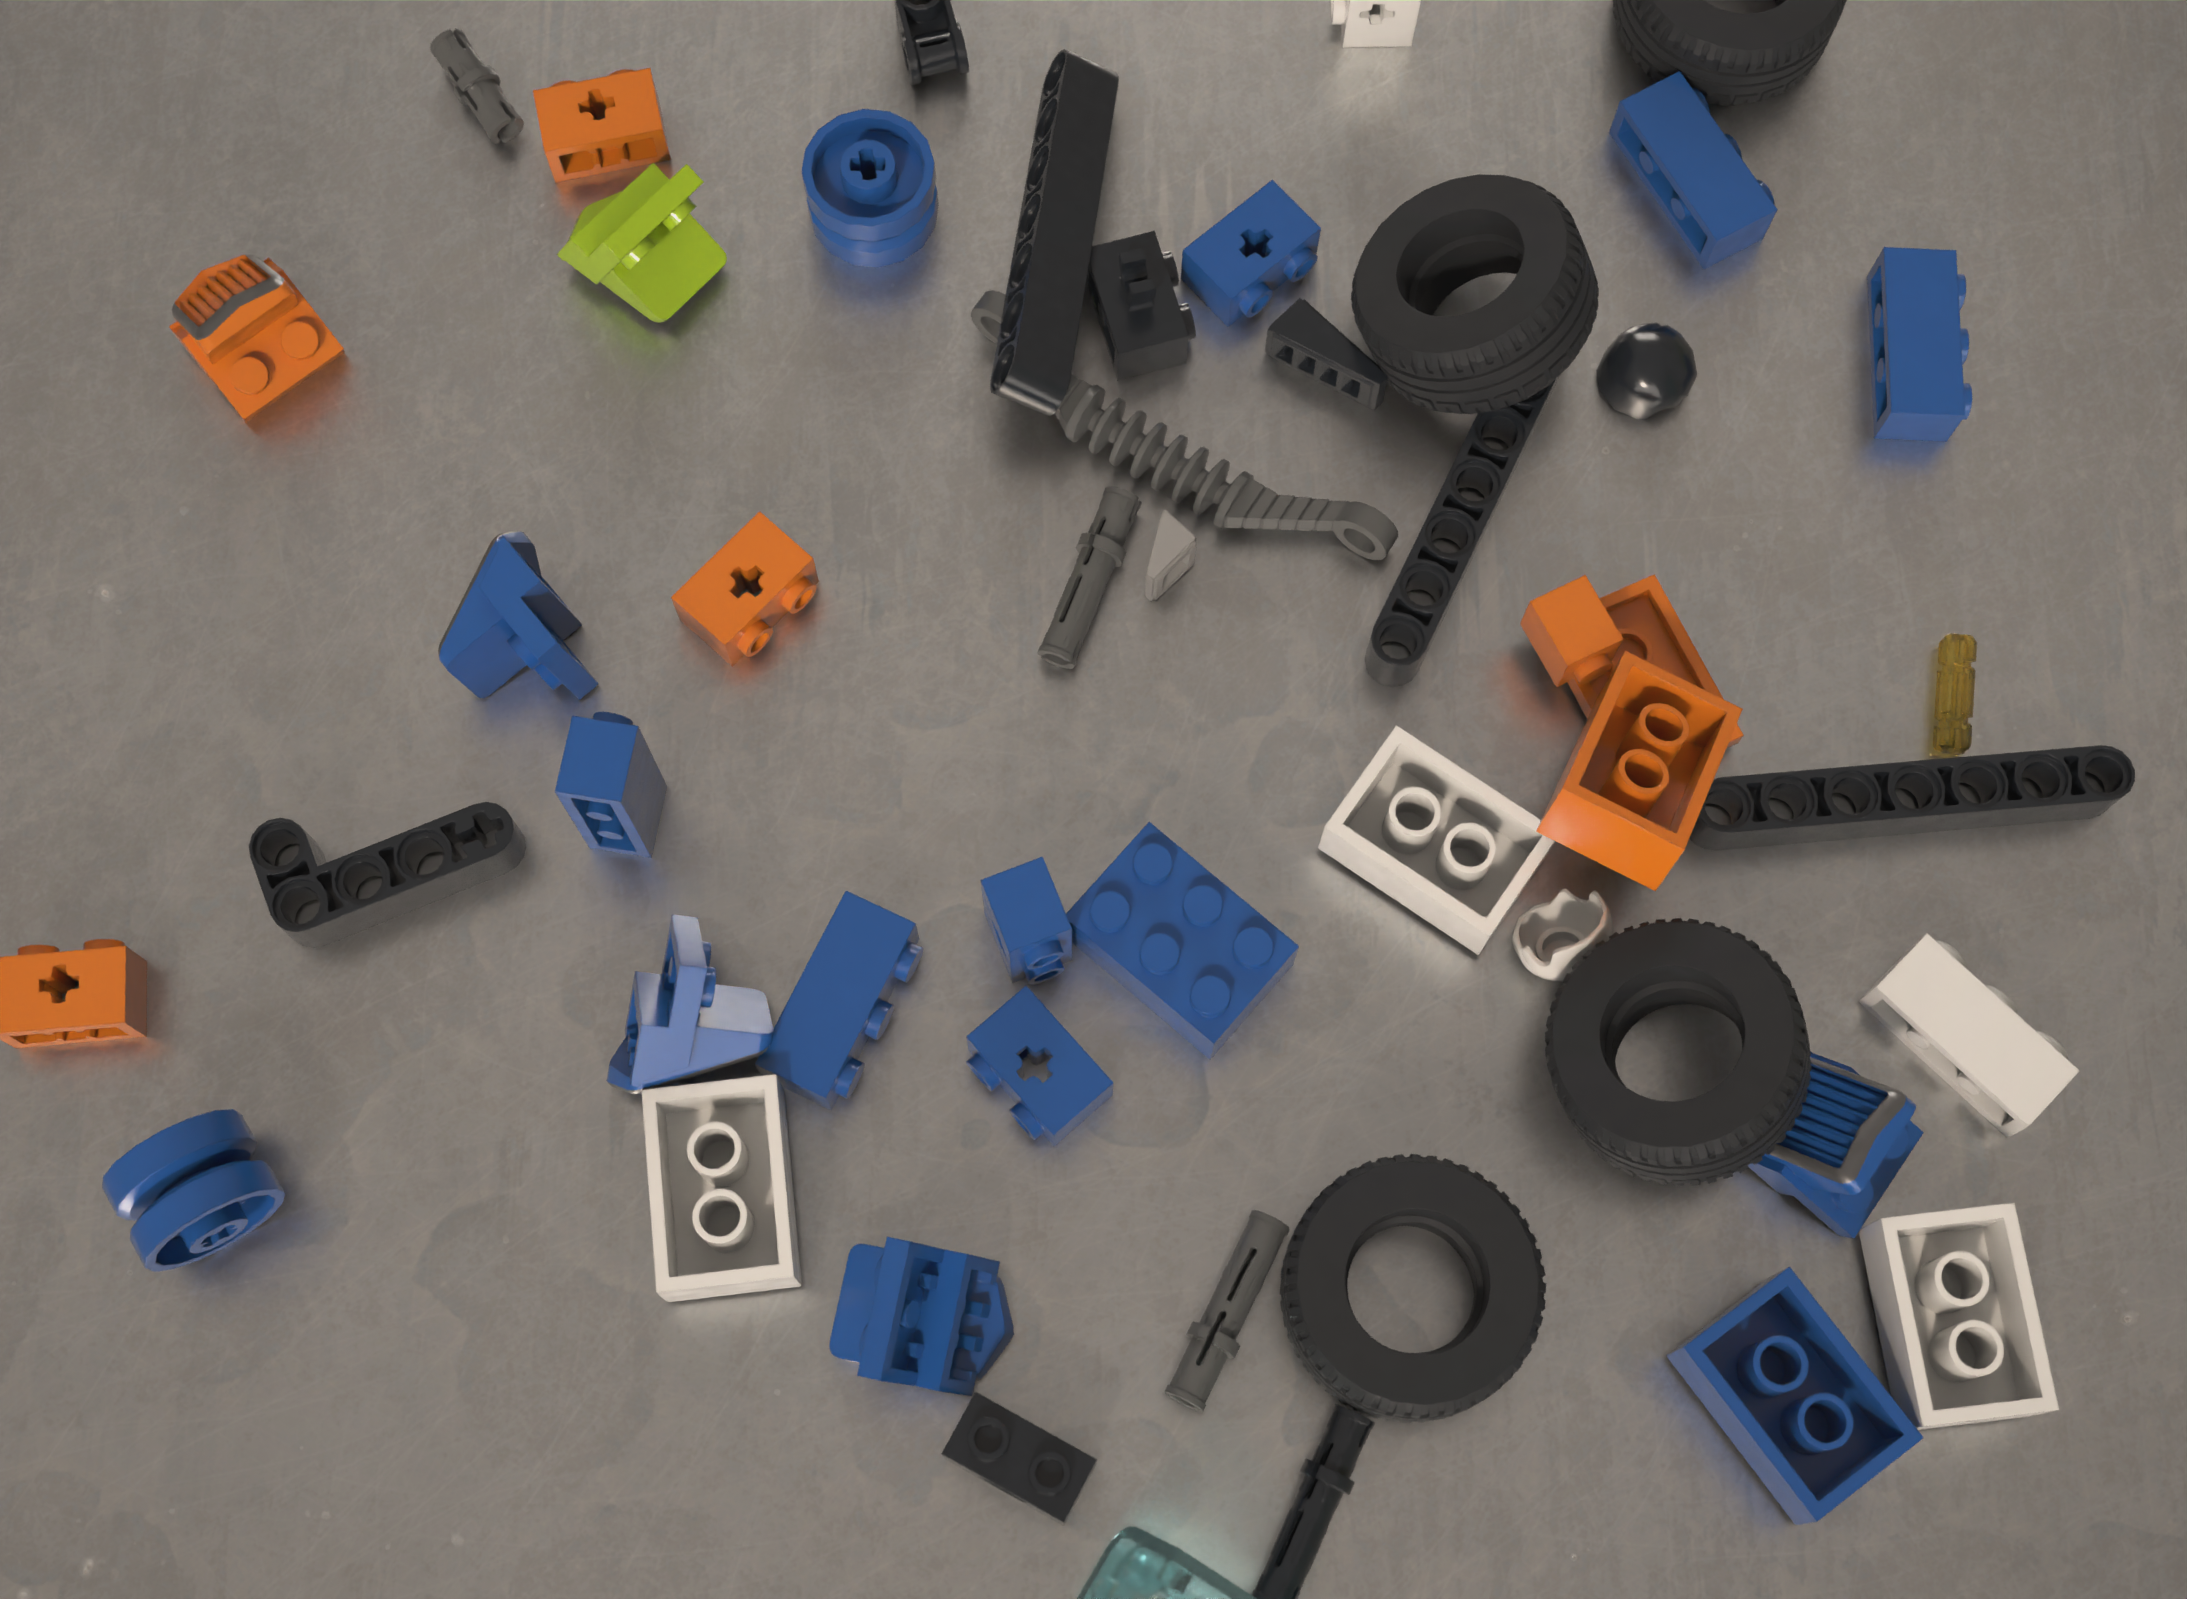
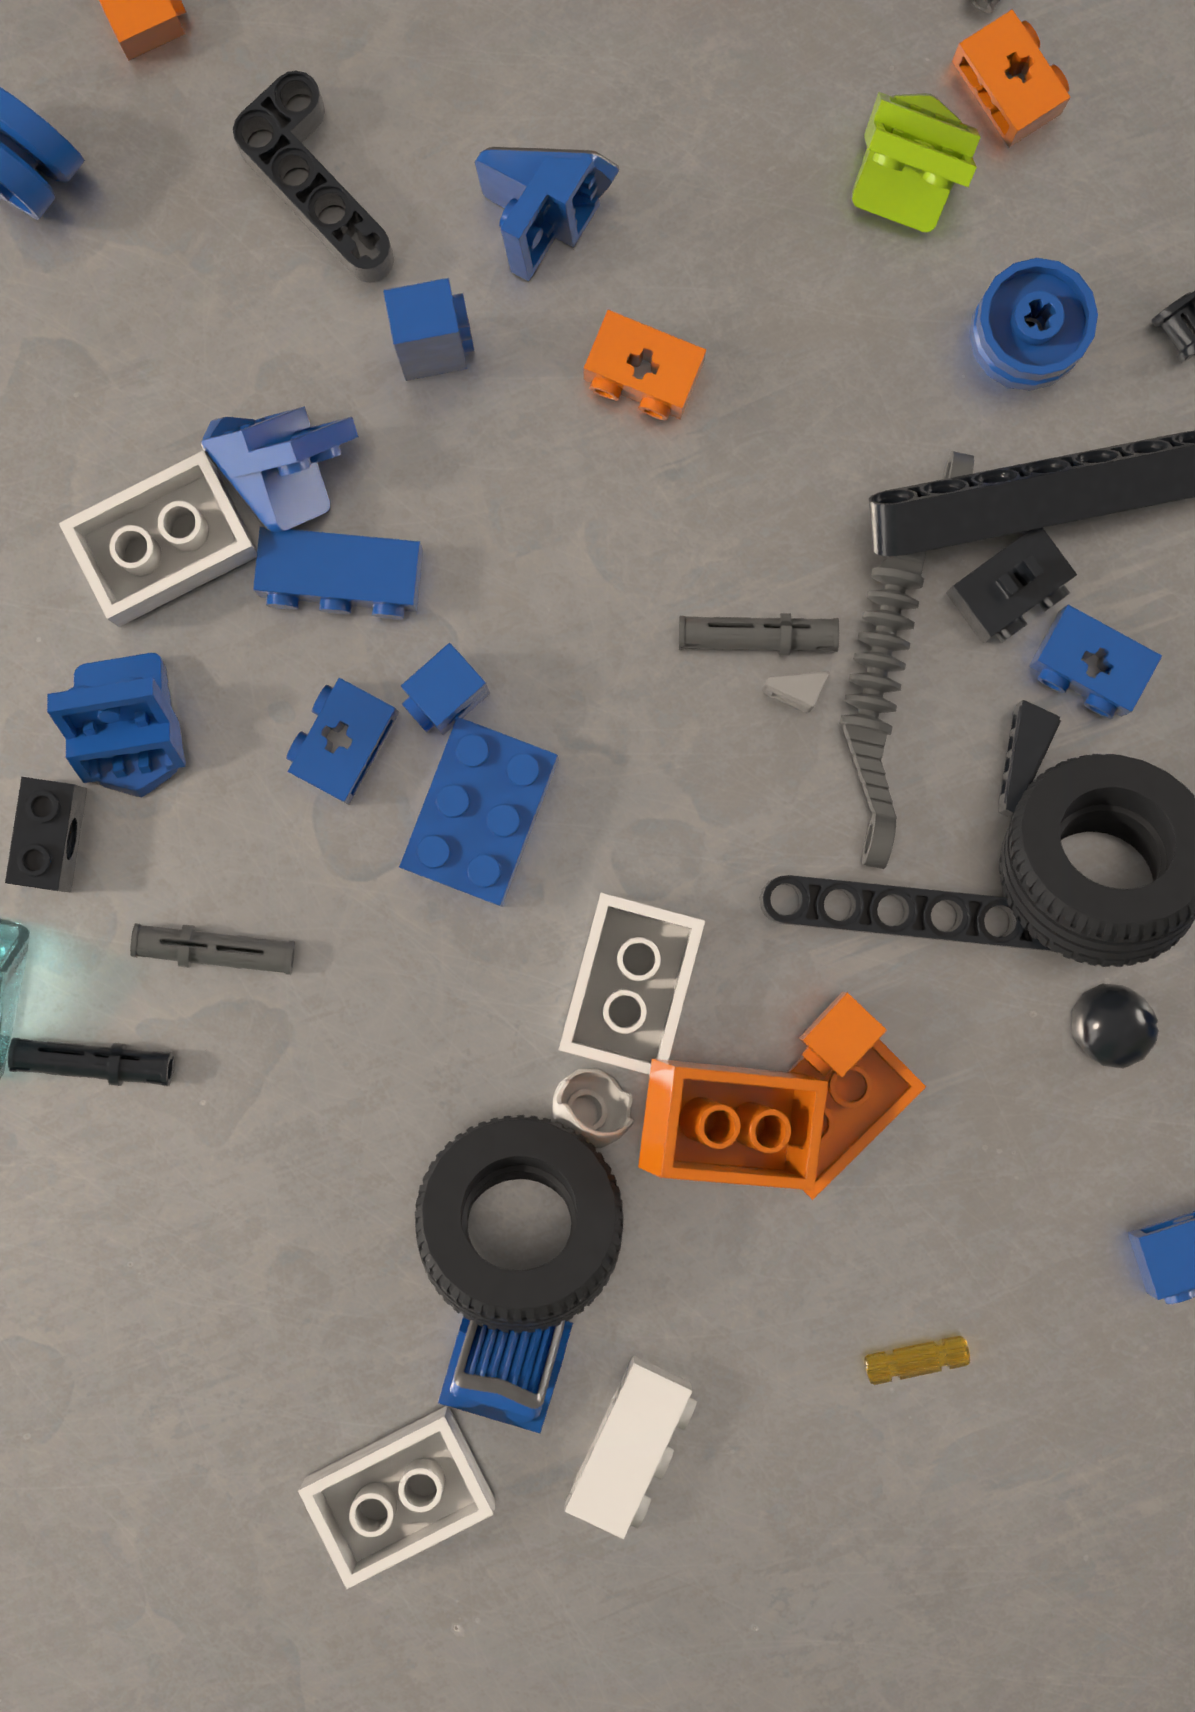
camera: 70 degrees right, 15 degrees up
black tyre [1279,1154,1546,1423] -> none
blue brick [1666,1266,1924,1525] -> none
black beam [1689,745,2135,850] -> none

